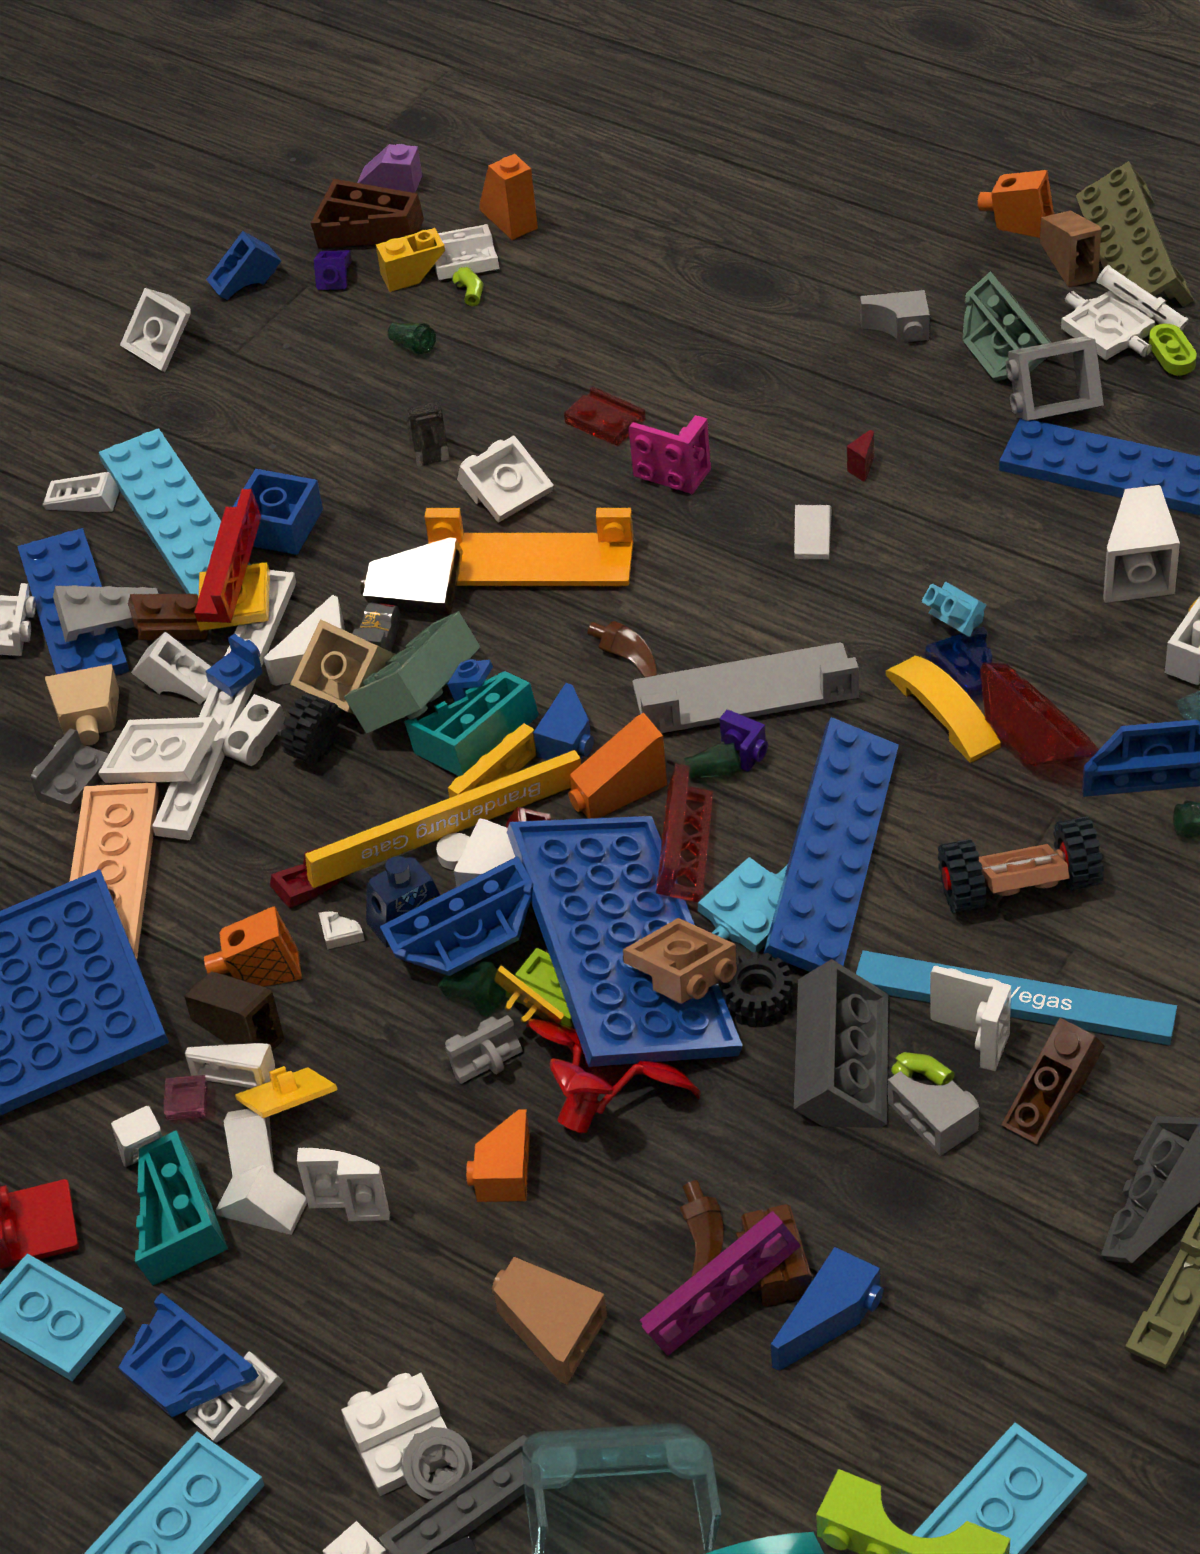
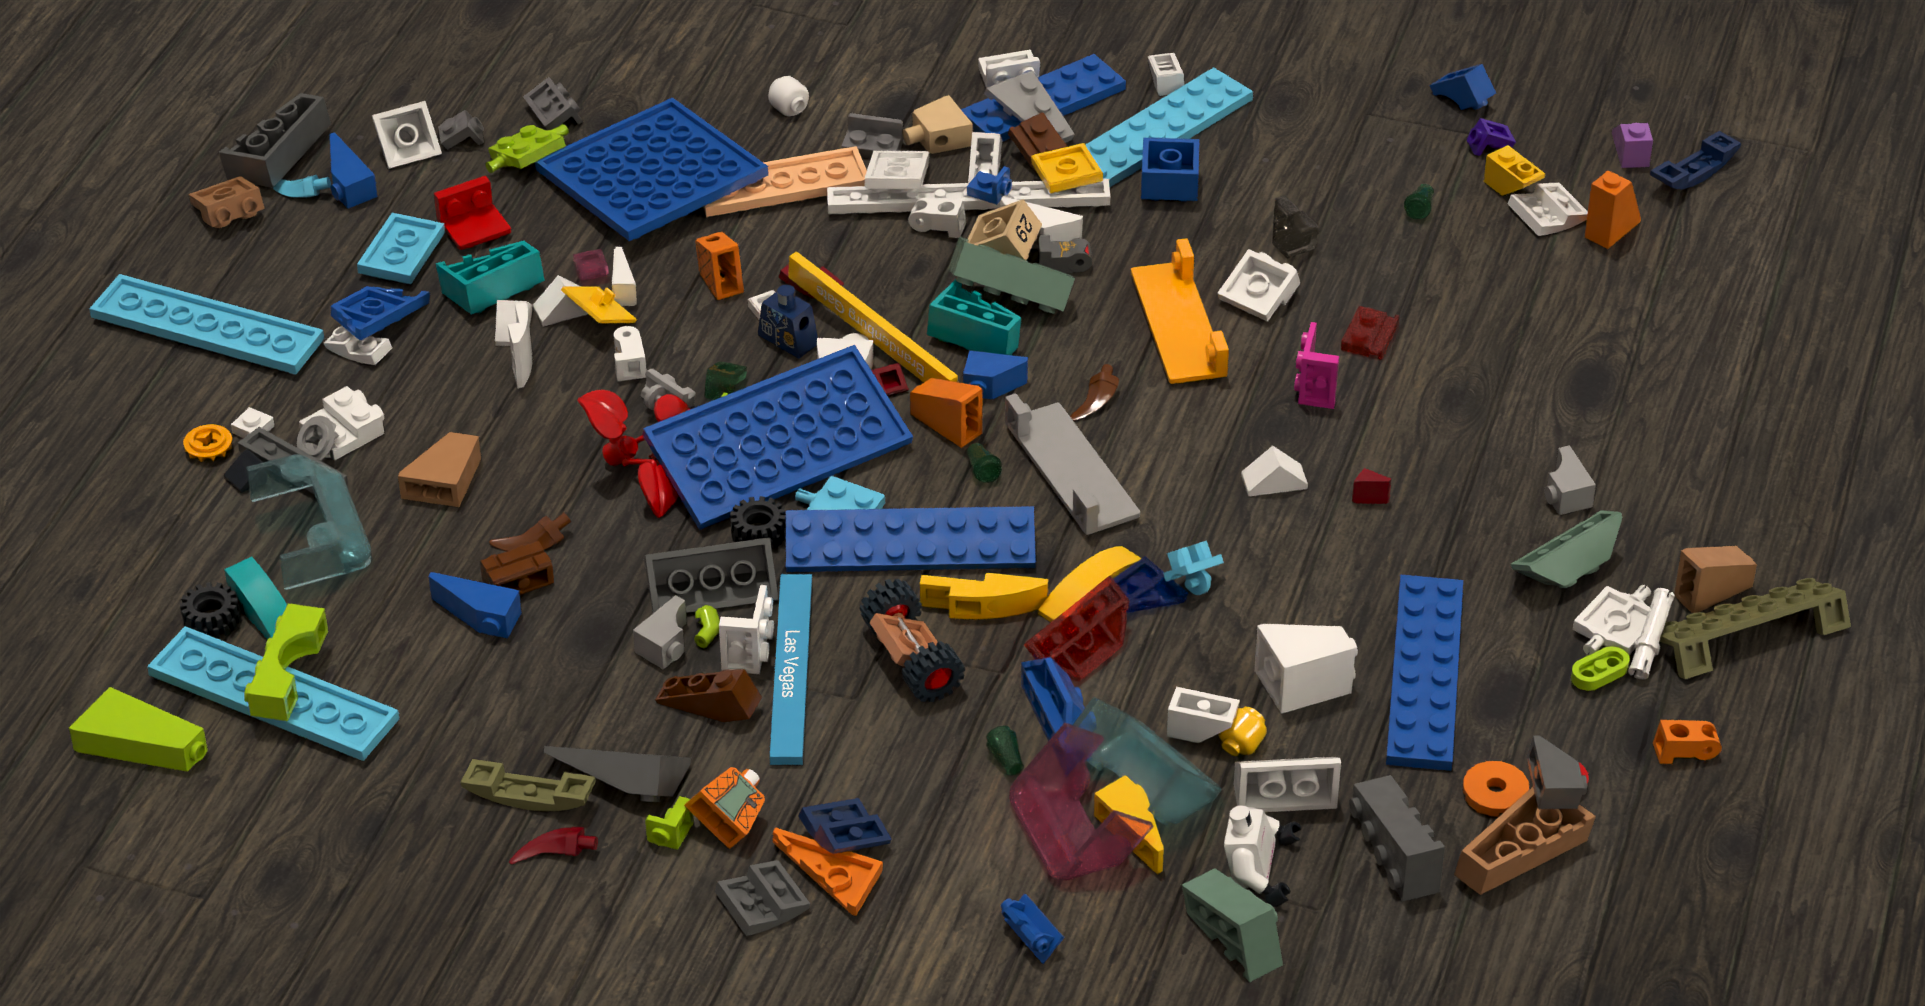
camera: 70 degrees right, 5 degrees down
white slope [111,1106,162,1167] -> none
white slope [120,288,191,372] -> none
dark brown slope [184,971,284,1051] -> none
red fence [194,489,262,623] -> none
black tyre [280,694,341,765] -> none
reddish brown wedge [311,179,424,248] -> none
slope [360,538,463,615] -> none
blue wedge [380,856,534,976] -> none
blue bracket [447,659,493,702] -> none
yellow plate [448,723,536,798] -> none
lime arm [452,267,484,306] -> none
orange slope [466,1110,530,1202] -> none
yellow piece [494,965,564,1024] -> none
medium nougat plate [623,918,737,1004] -> none
magenta fence [640,1211,801,1356] -> none
clear red fence [656,763,713,902] -> none
dark purple bracket [719,709,768,772] -> none
orange torso [978,170,1054,238] -> none
light grey window [1006,336,1104,421] -> none
none -> white leg [614,326,646,381]
none -> yellow slope [920,573,1048,619]
none -> dark blue slope [1650,131,1741,189]

